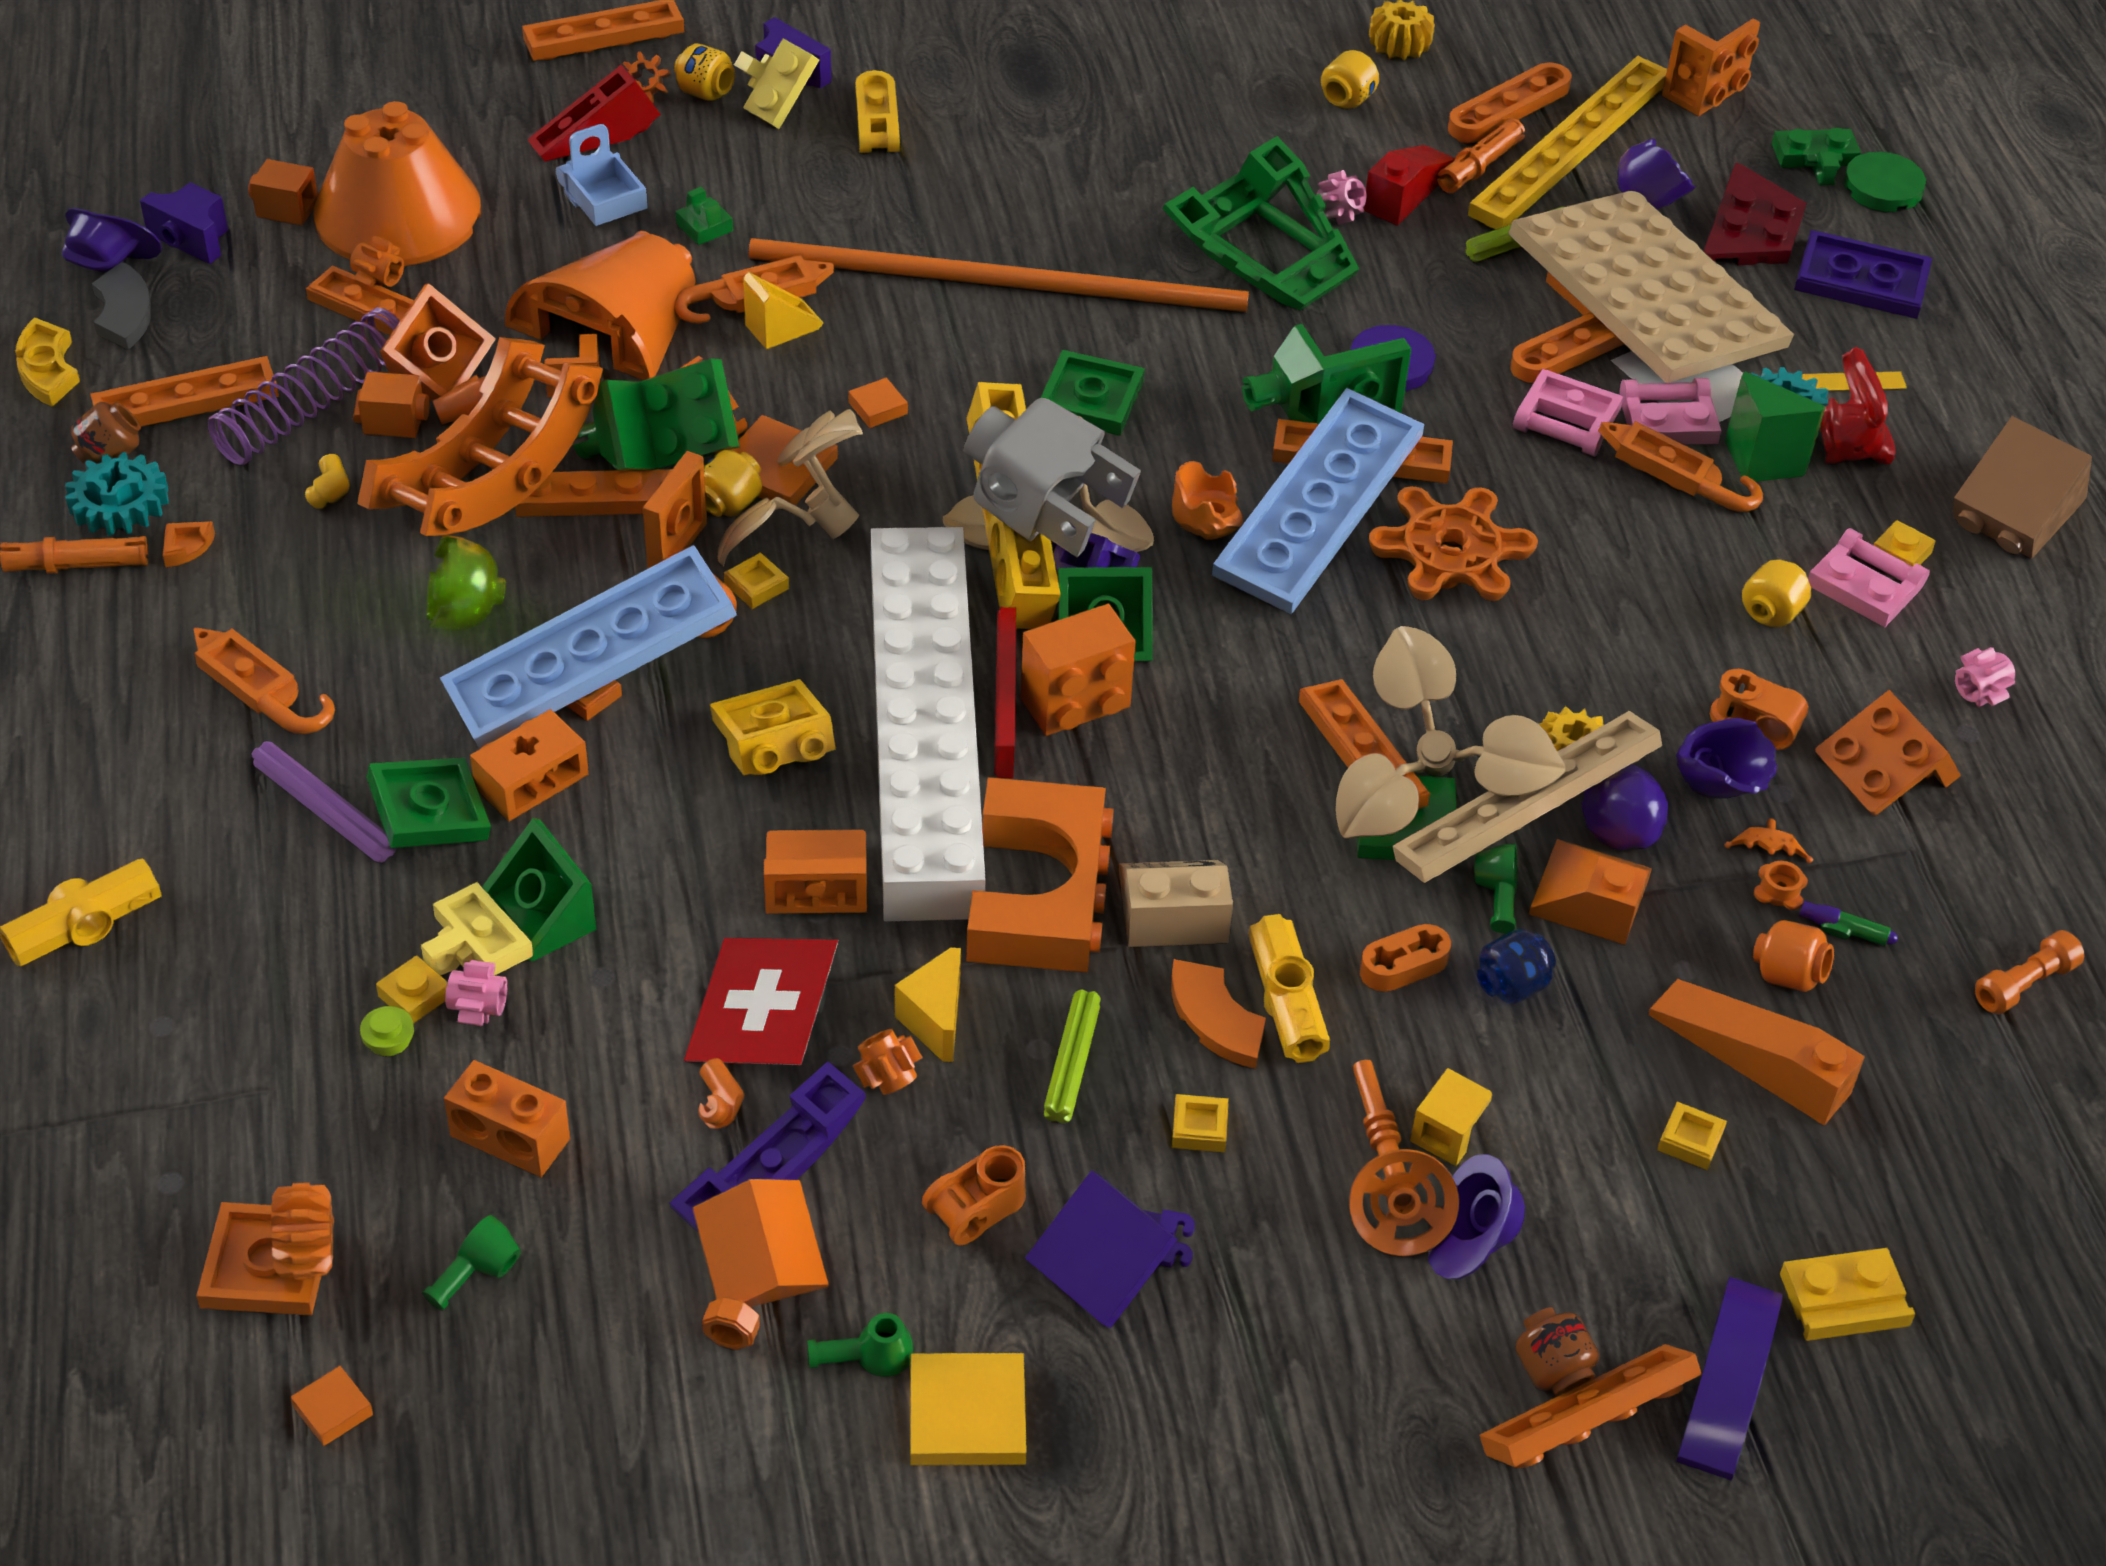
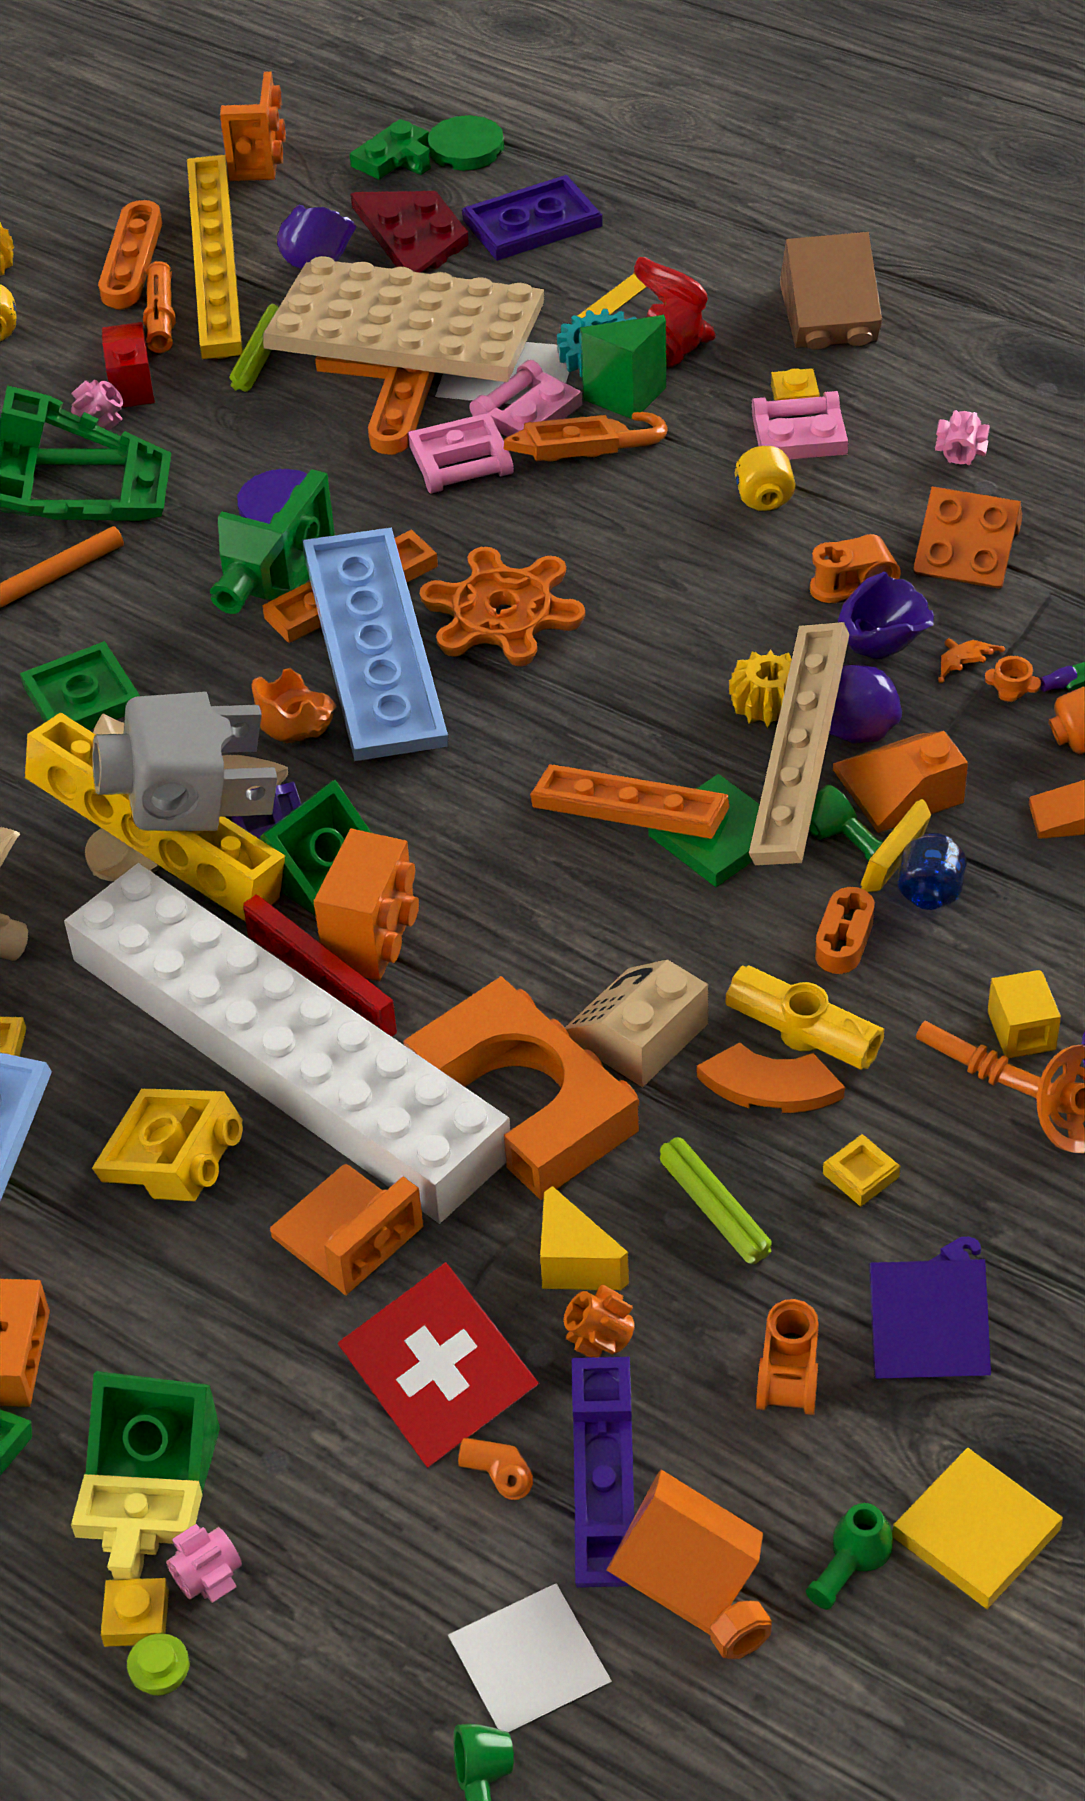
camera: 40 degrees left, 0 degrees up
orange brick [444,1060,571,1178] -> none
tan plant [1336,626,1565,839] -> none
none -> white sticker [448,1583,612,1732]
none -> yellow tile [861,799,931,892]

